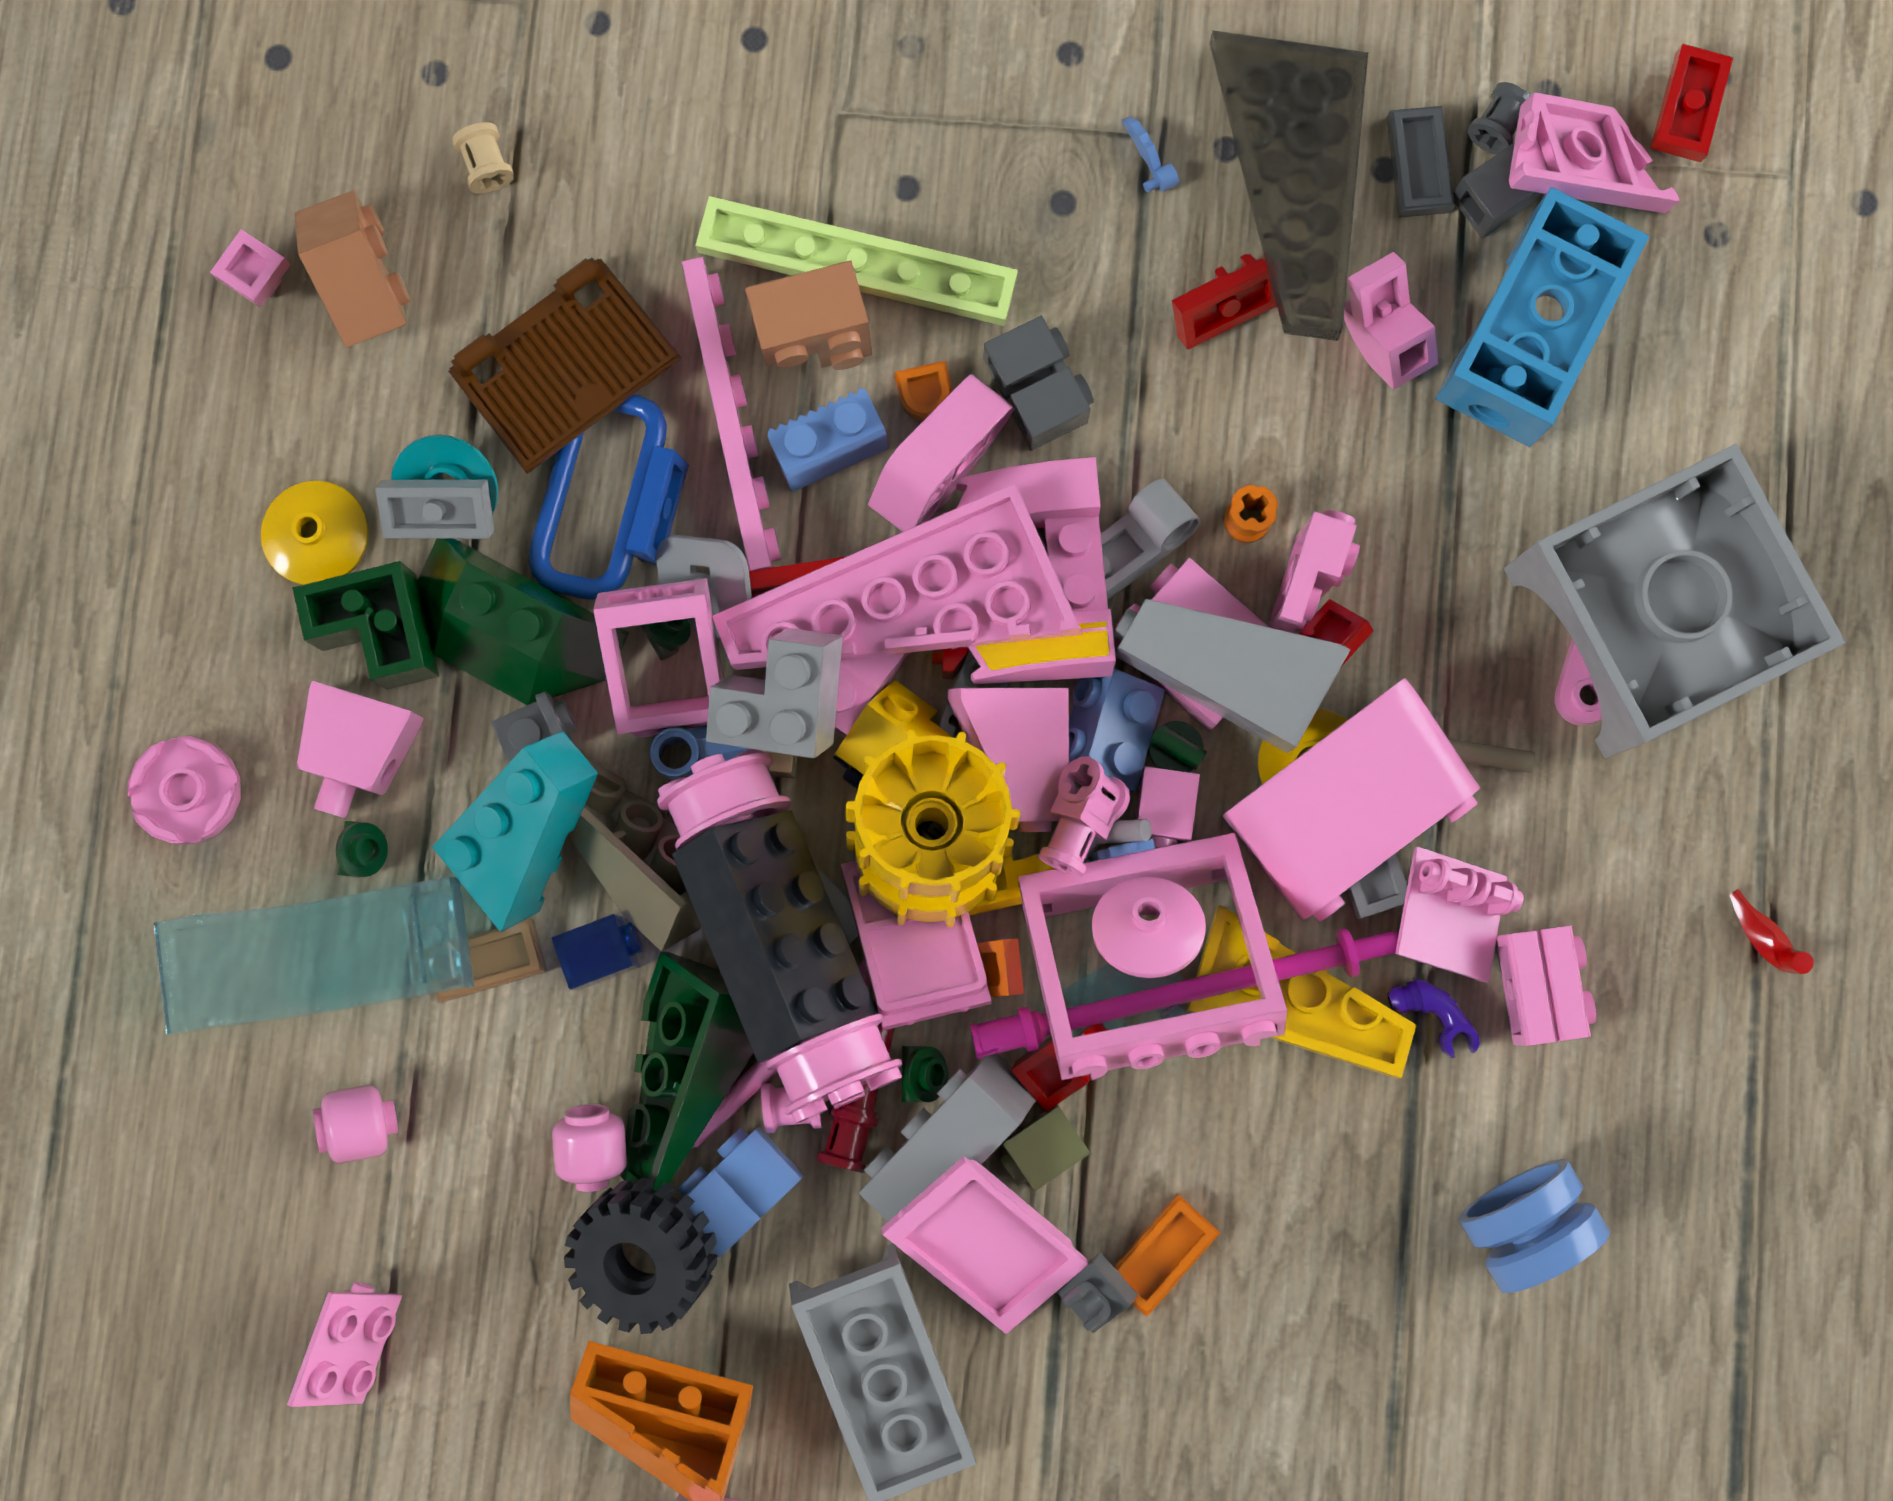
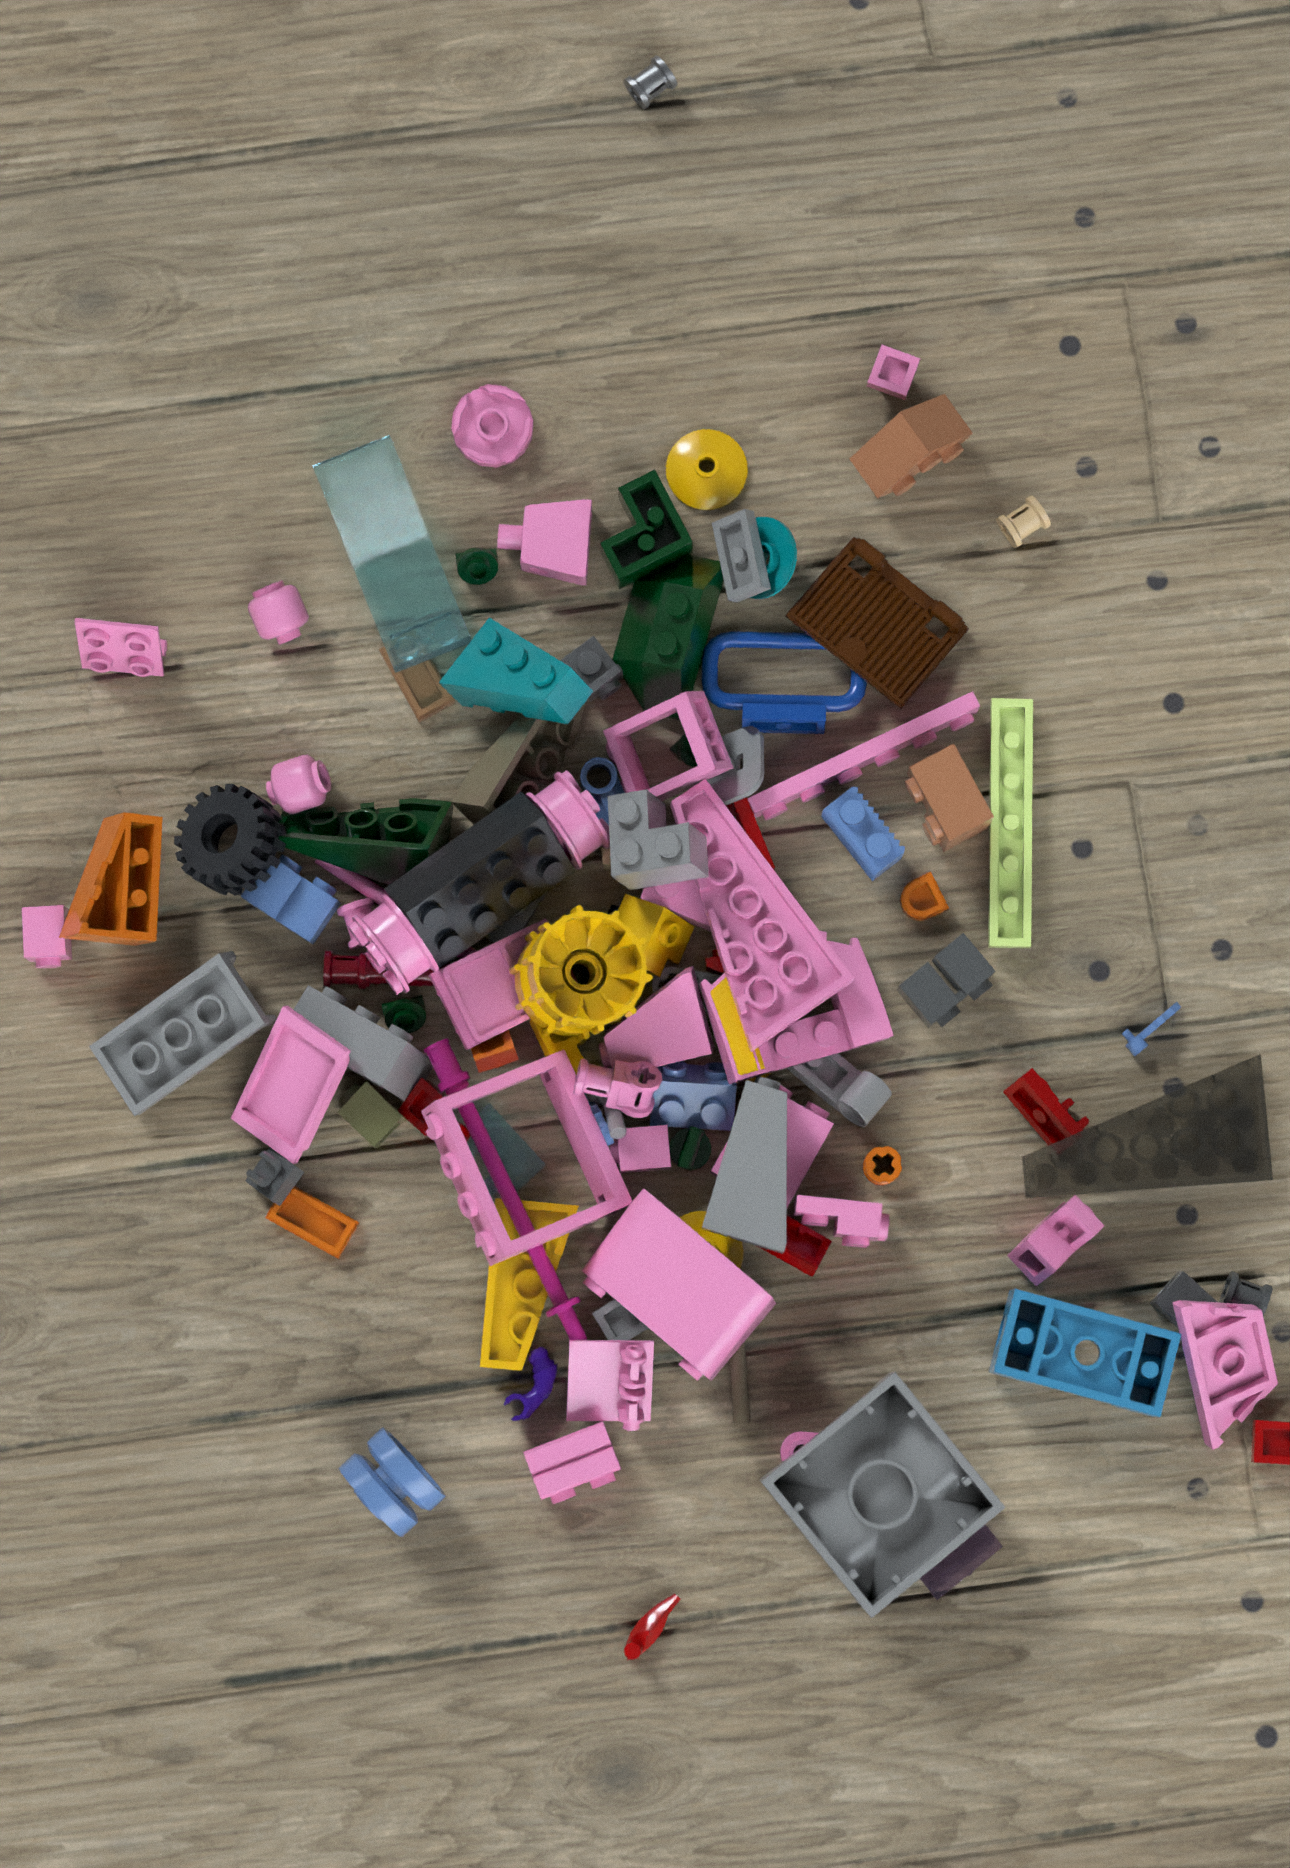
camera: 80 degrees right, 0 degrees up
clear blue brick [551,914,644,991] -> none
bright pink beam [868,374,1015,532] -> none
bright pink dish [1092,877,1206,978] -> none
dark grey tile [1387,106,1455,218] -> none

